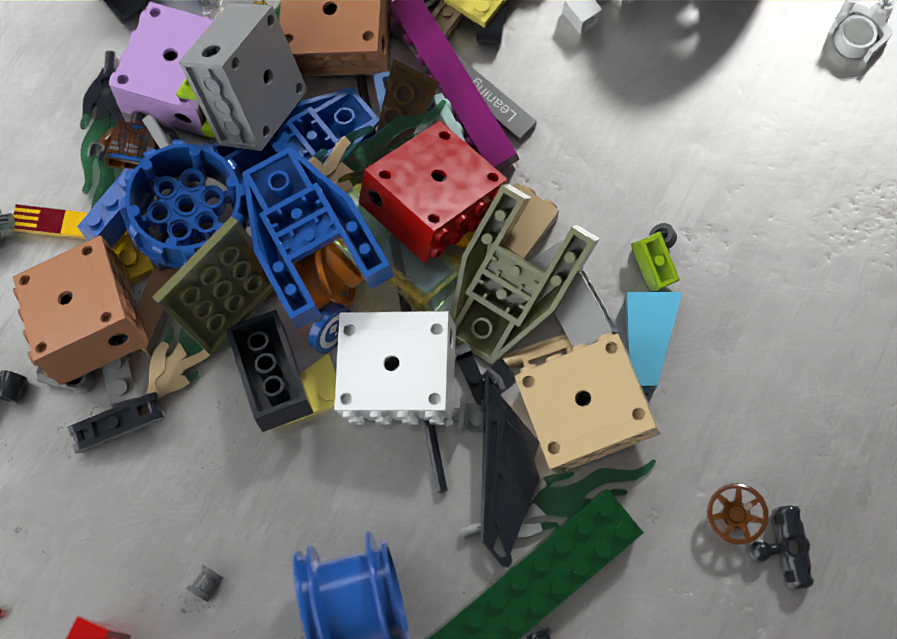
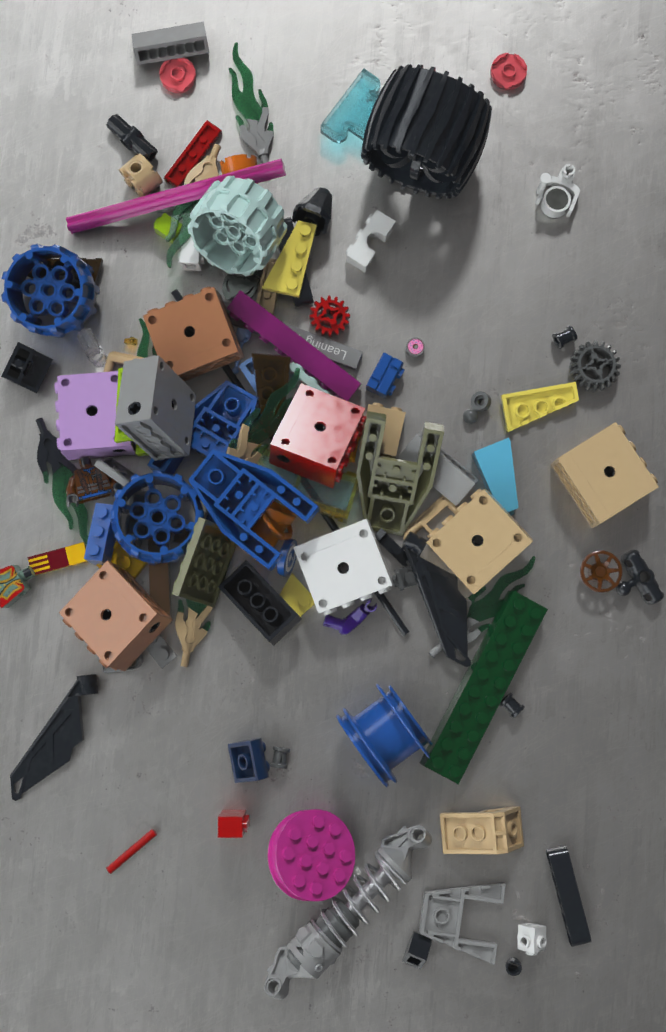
camera: 30 degrees left, 10 degrees up
black plate [67,392,165,454] -> none
lime slope [631,232,680,292] -> none
none -> dark blue brick [228,738,270,783]
none -> light blue hinge [232,328,252,374]
none -> red gear [309,295,350,338]
none -> dark purple arm [323,598,377,635]
none -> blue brick [366,353,405,399]
none -> tile [406,337,425,357]
none -> light yellow wing [501,382,579,432]
none -> tan gear [551,422,659,528]
none -> black bush [552,325,578,349]
none -> dark grey gear [569,340,621,392]

